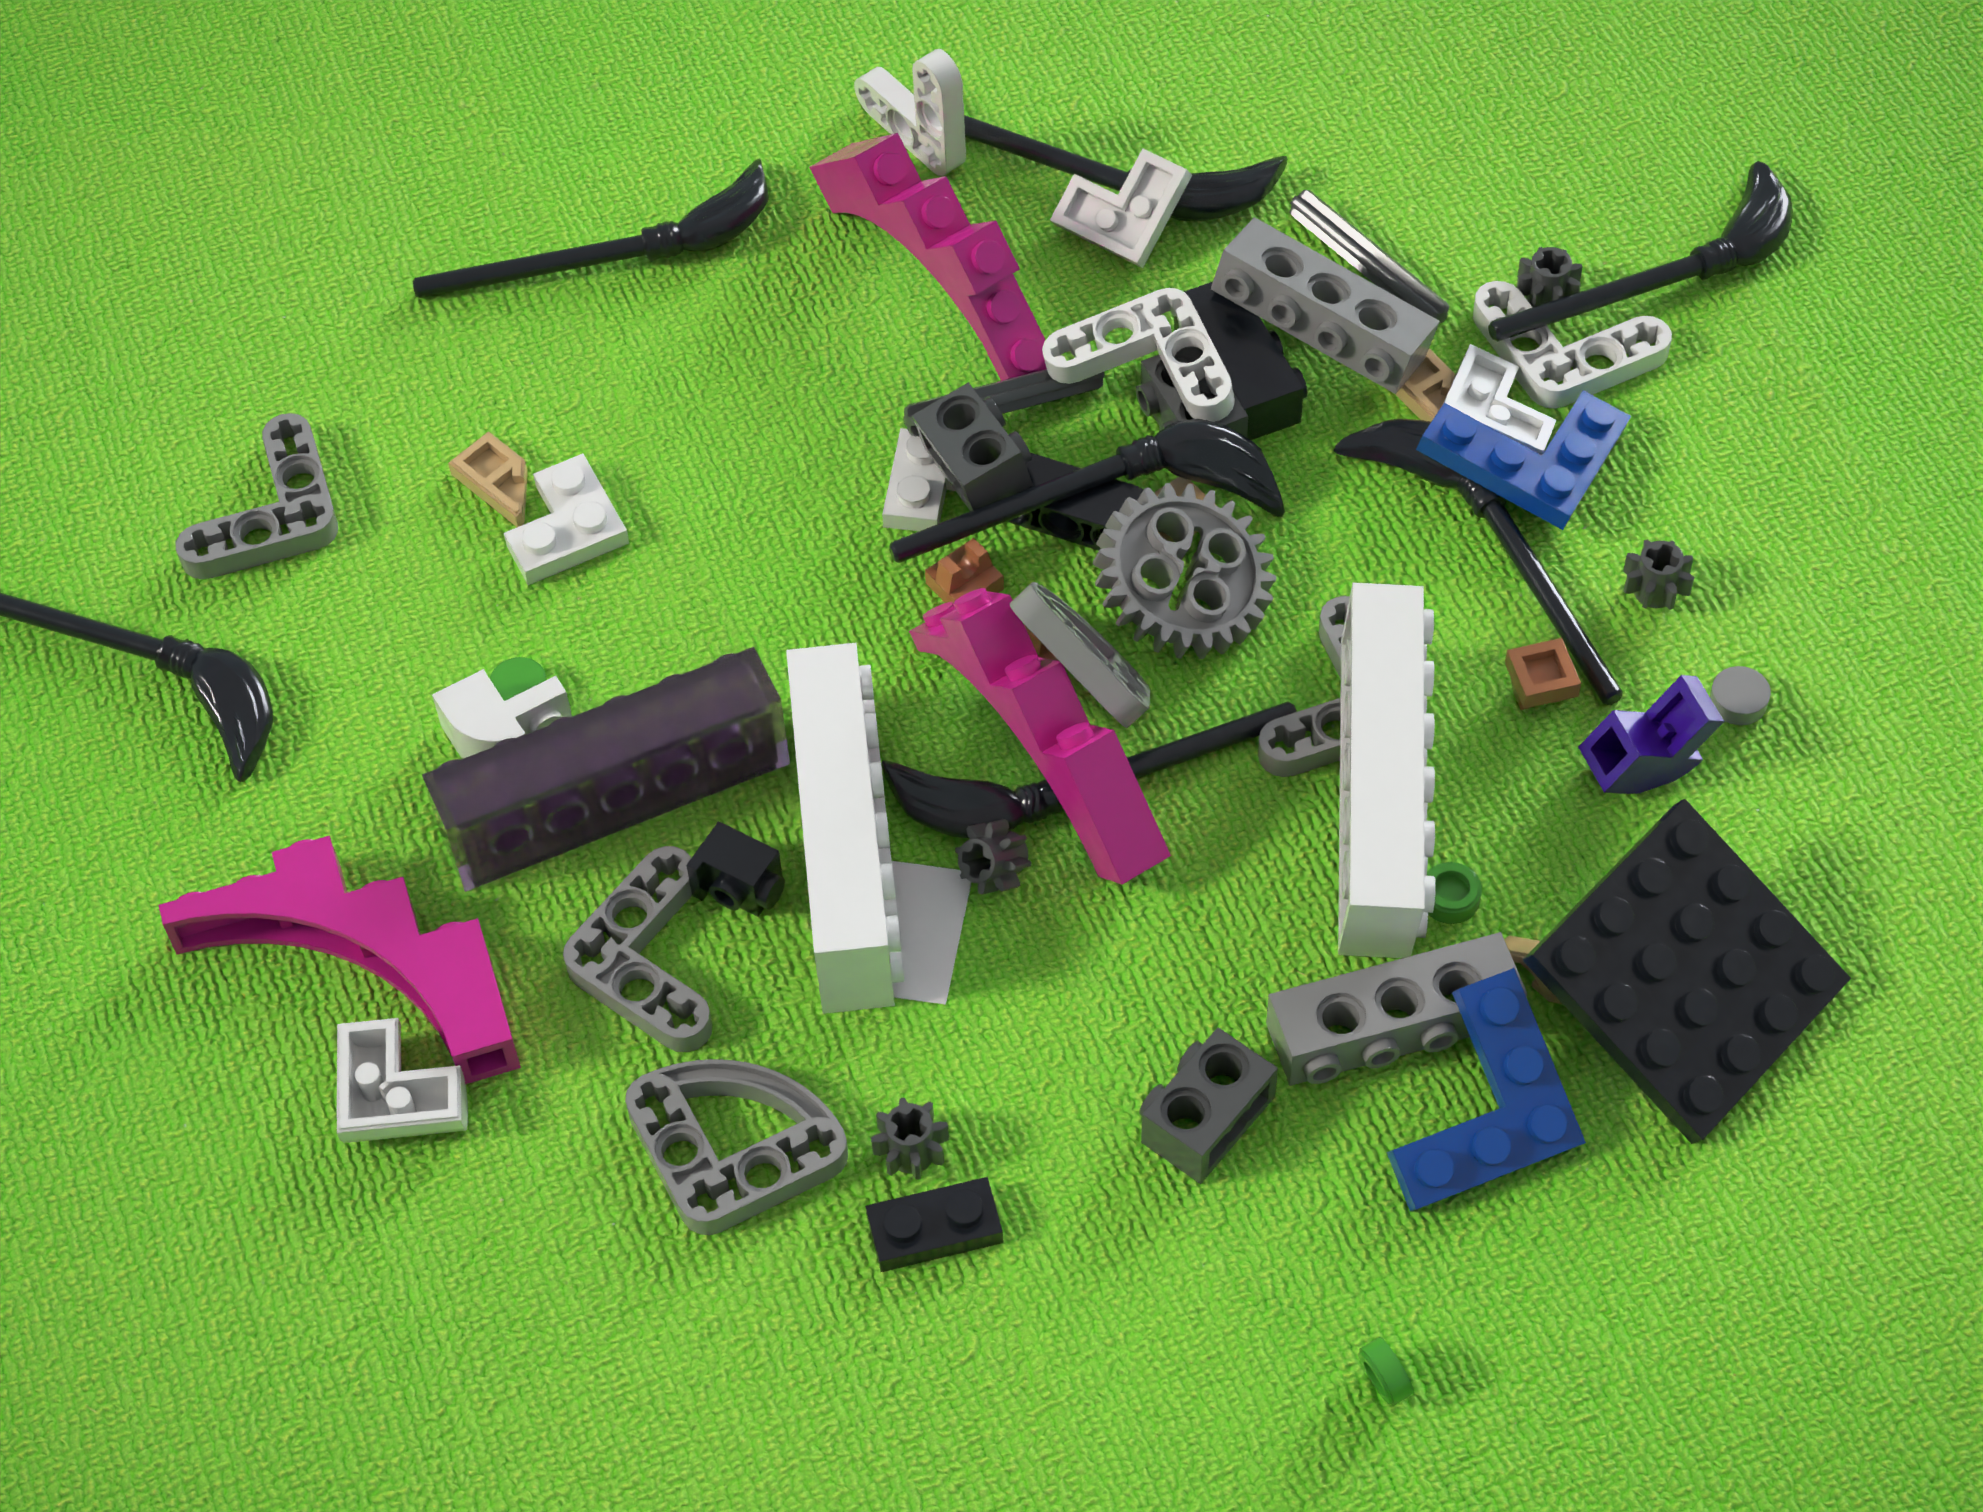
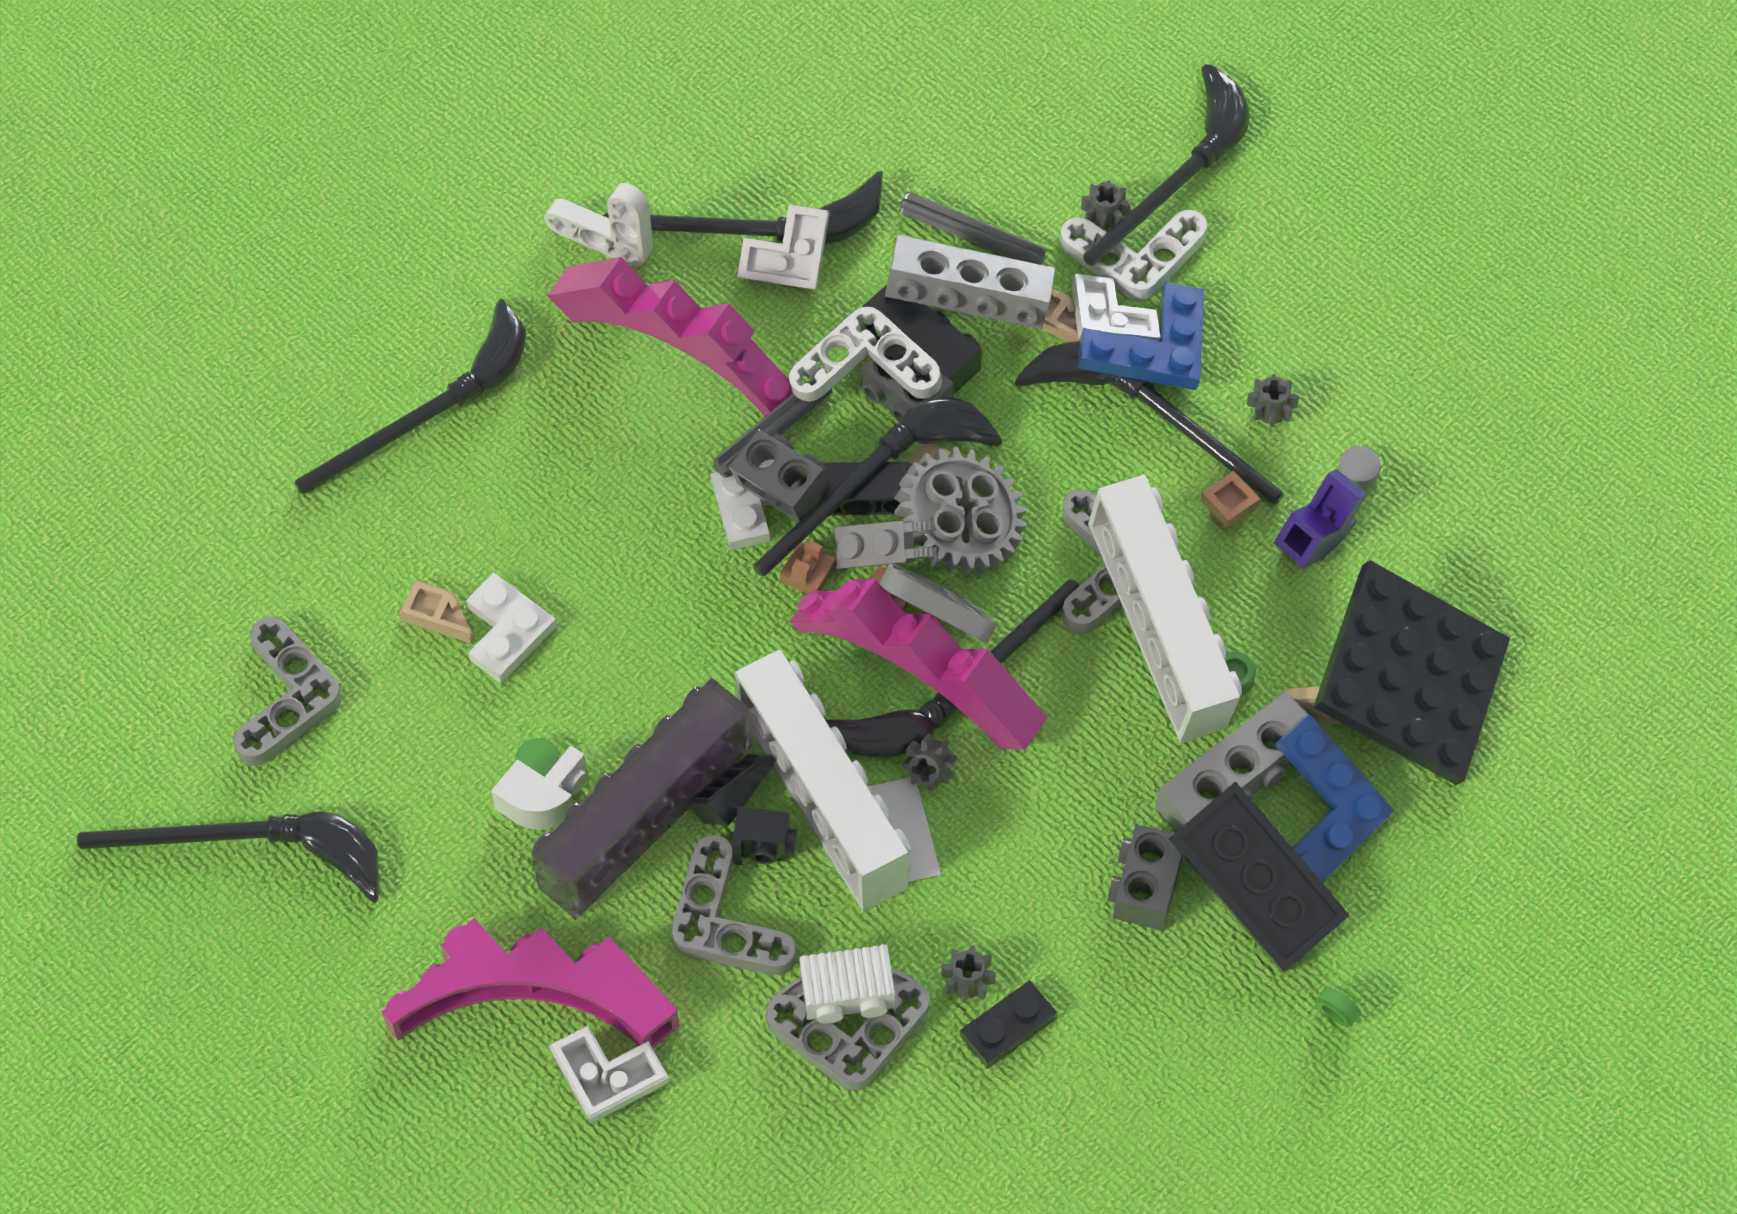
camera: 25 degrees left, 5 degrees up
none -> black slope [686,754,776,826]
none -> white brick [799,944,895,1024]
none -> light grey hinge [834,521,937,569]
none -> black plate [1168,781,1350,973]

